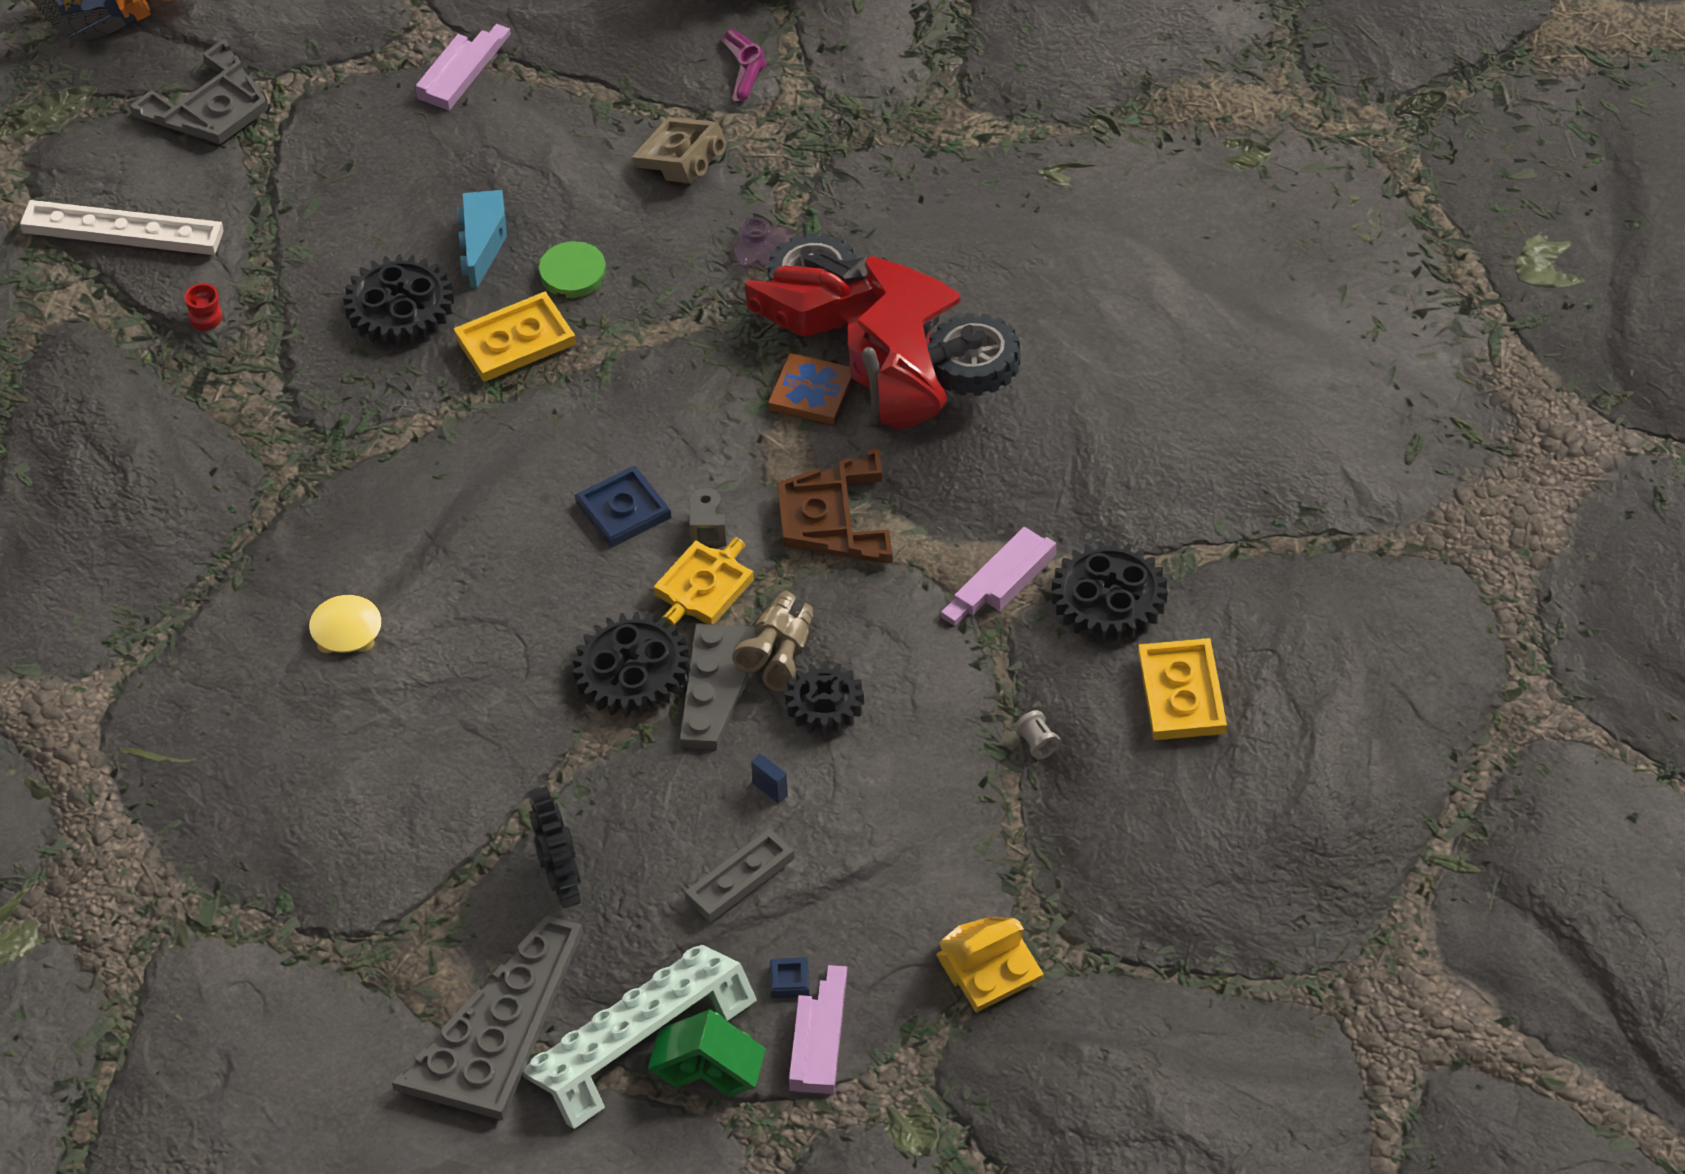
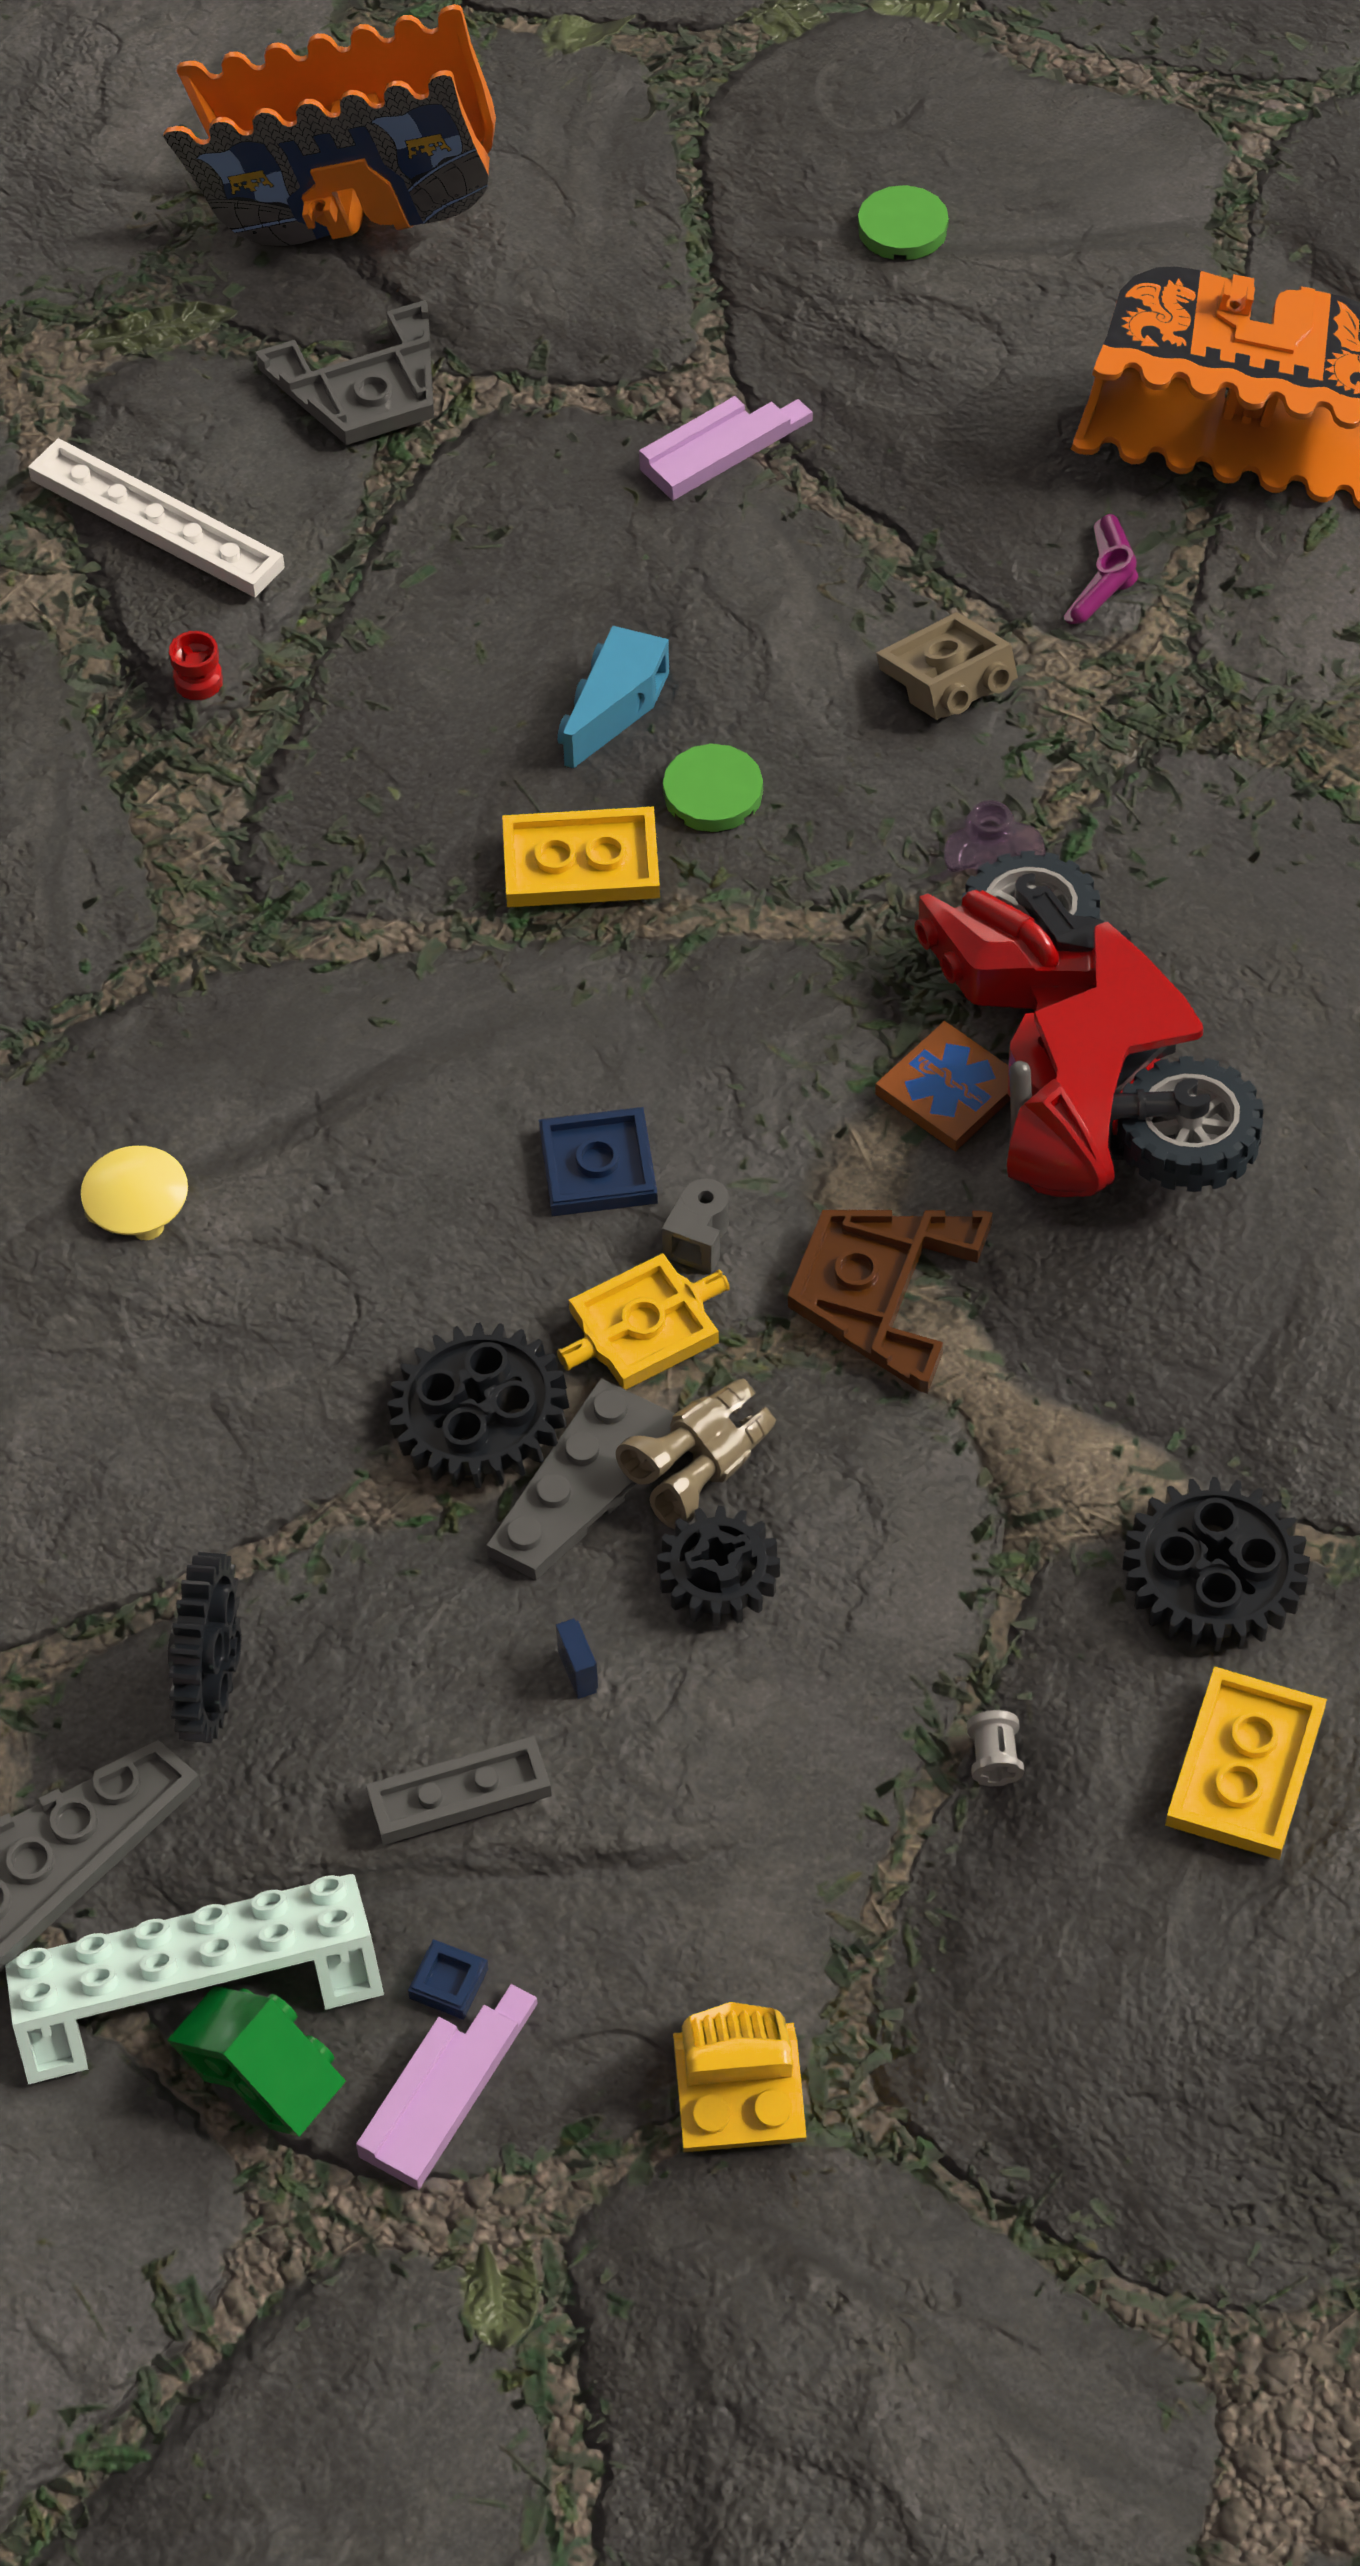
camera: 25 degrees right, 5 degrees up
black gear [343,254,454,346] -> none
lavender piece [941,527,1056,626] -> none

